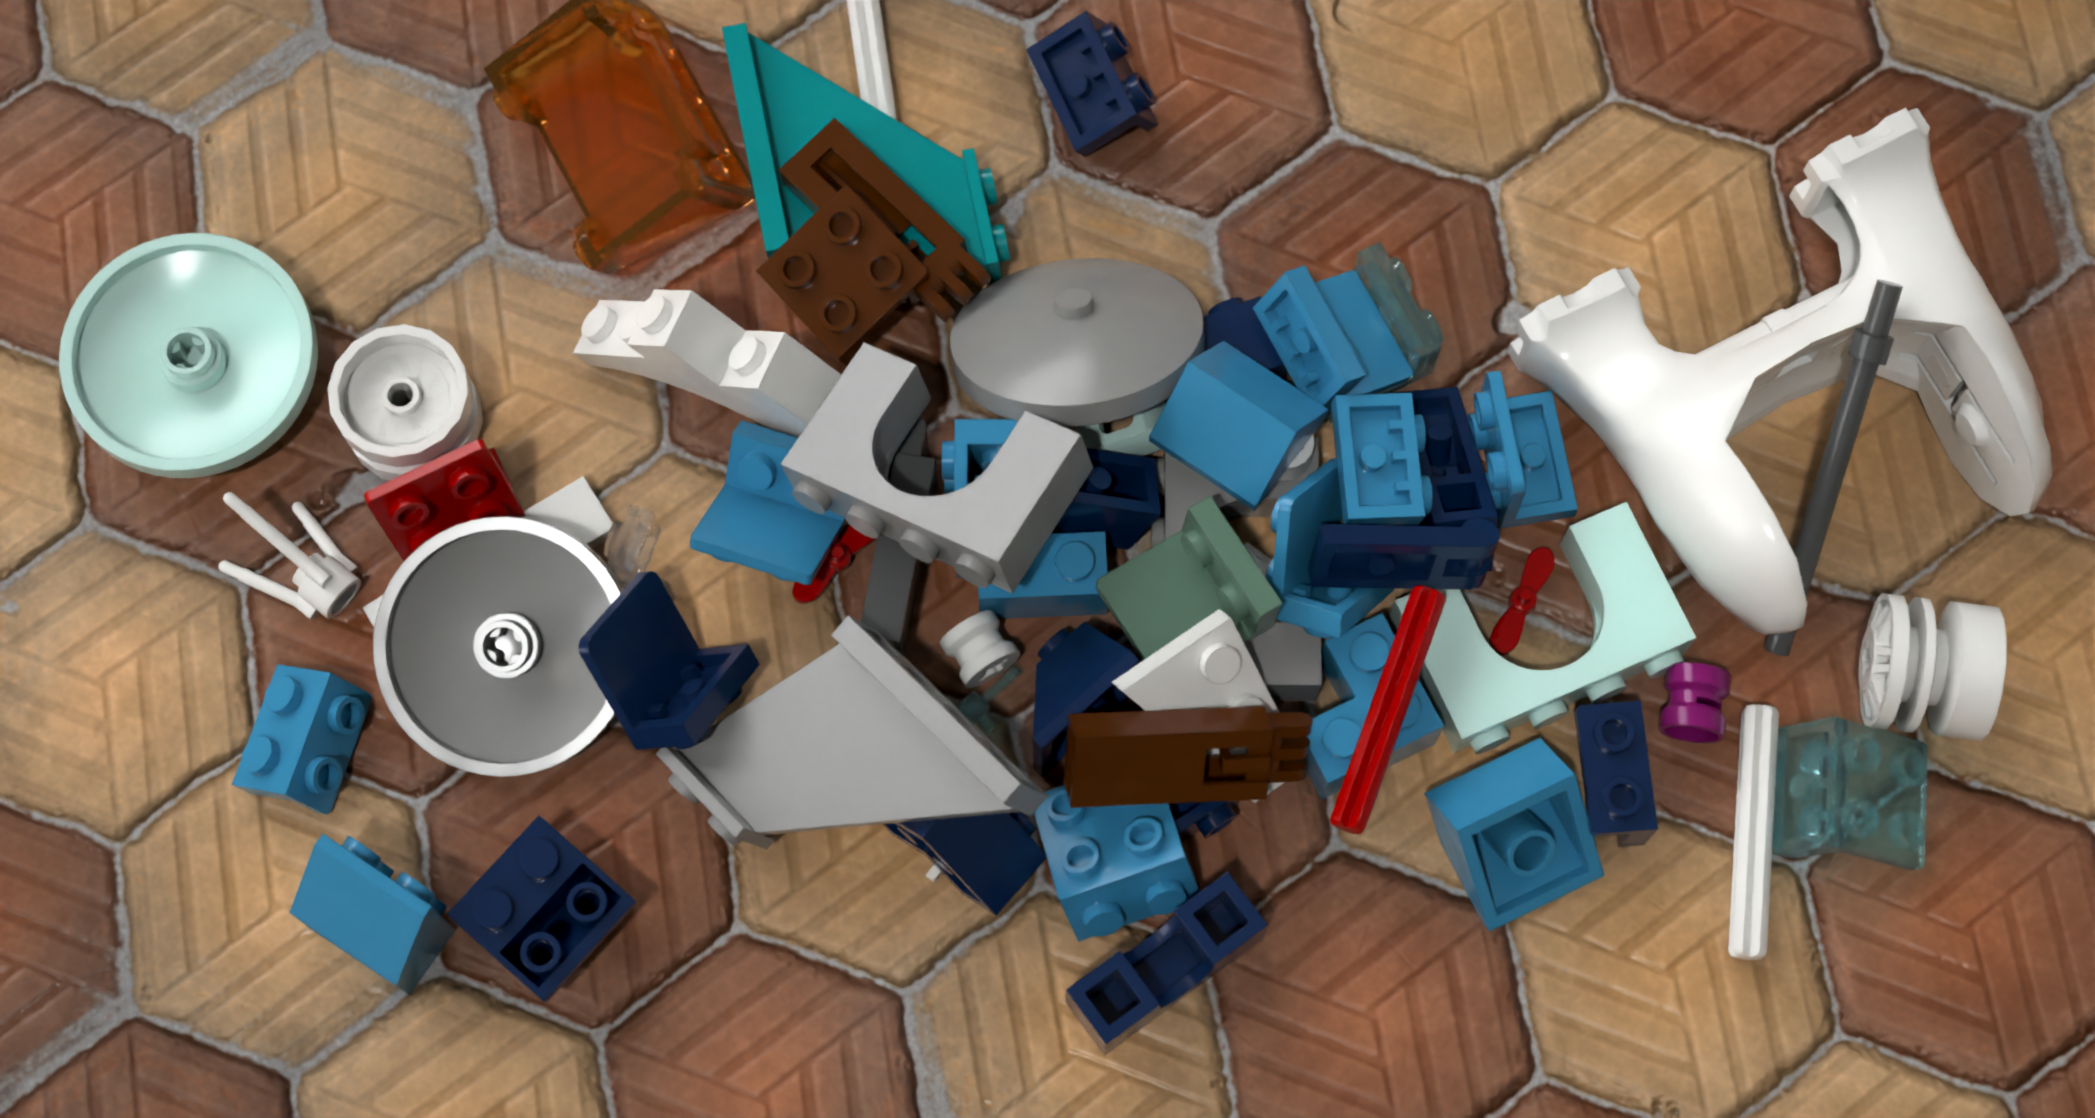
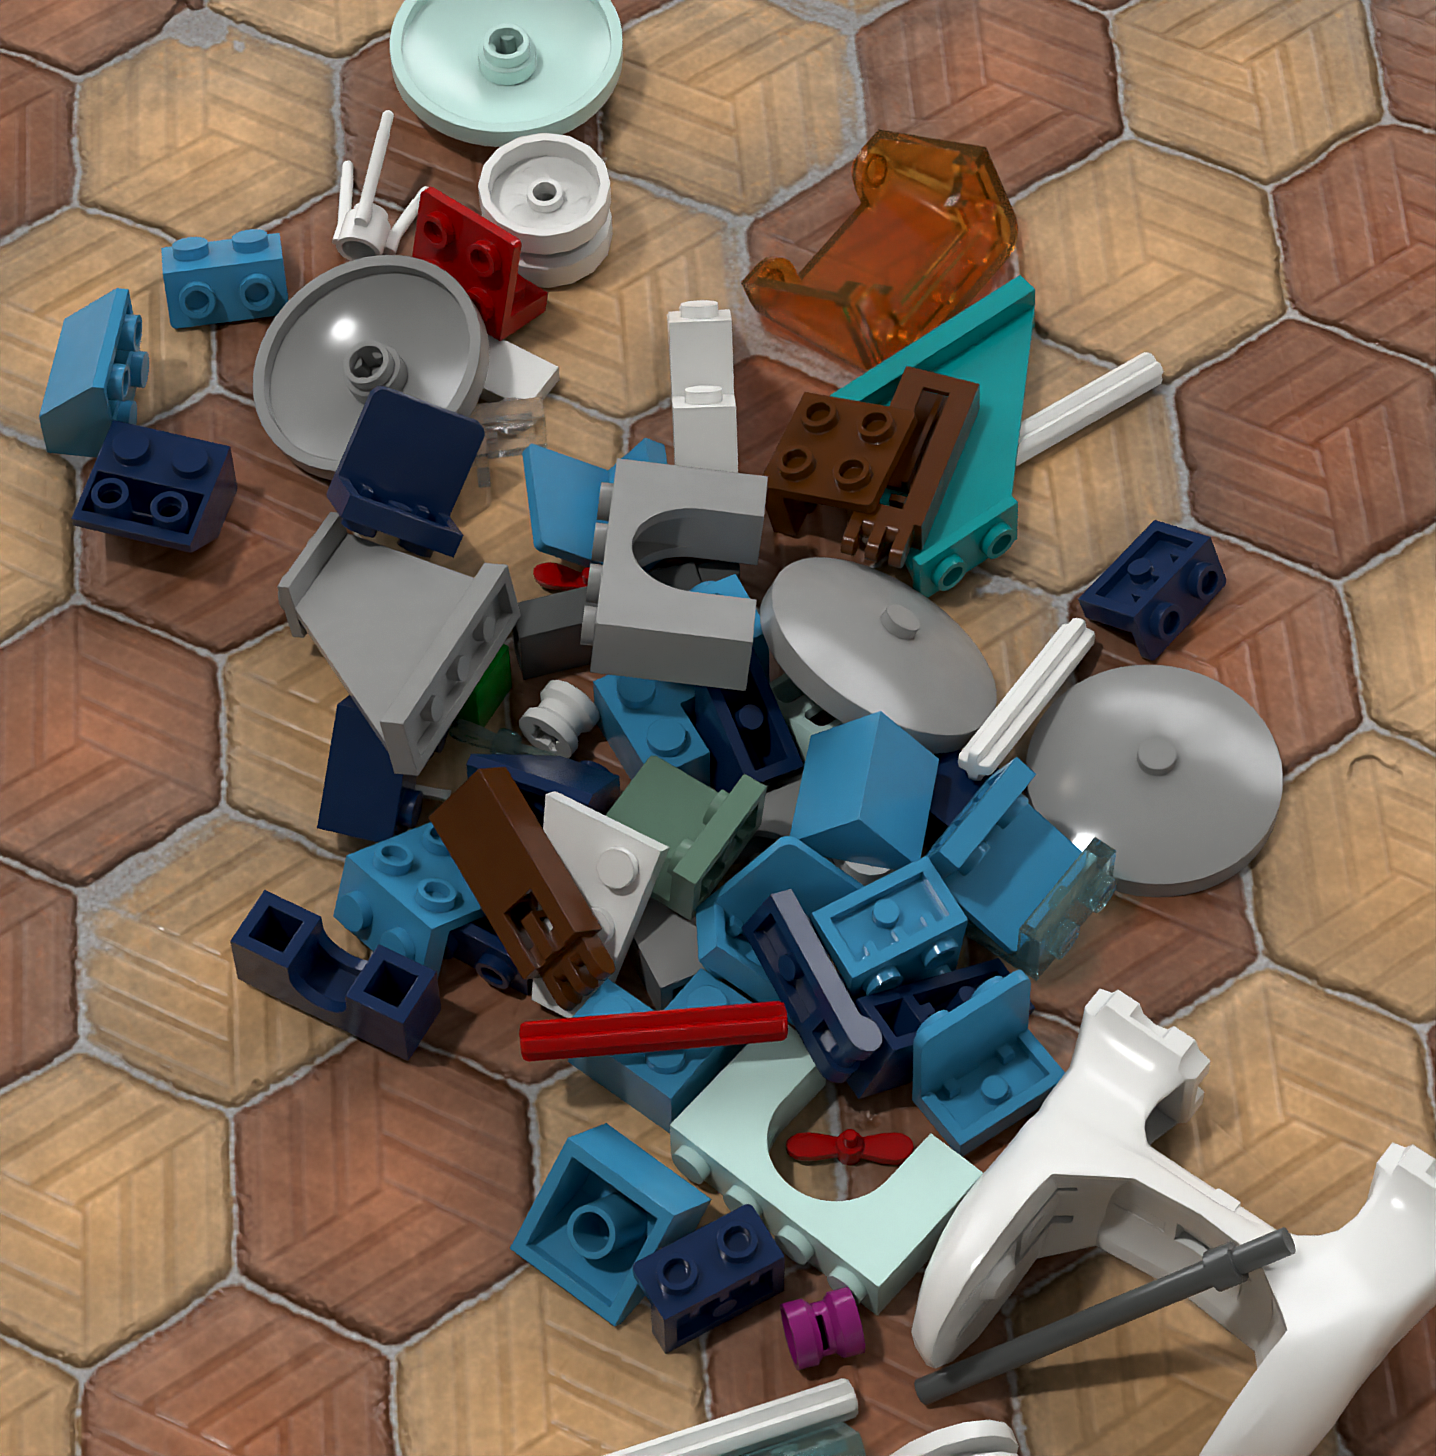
camera: 65 degrees right, 15 degrees down
none -> white axle [958,618,1095,781]
none -> light grey dish [1025,665,1283,897]

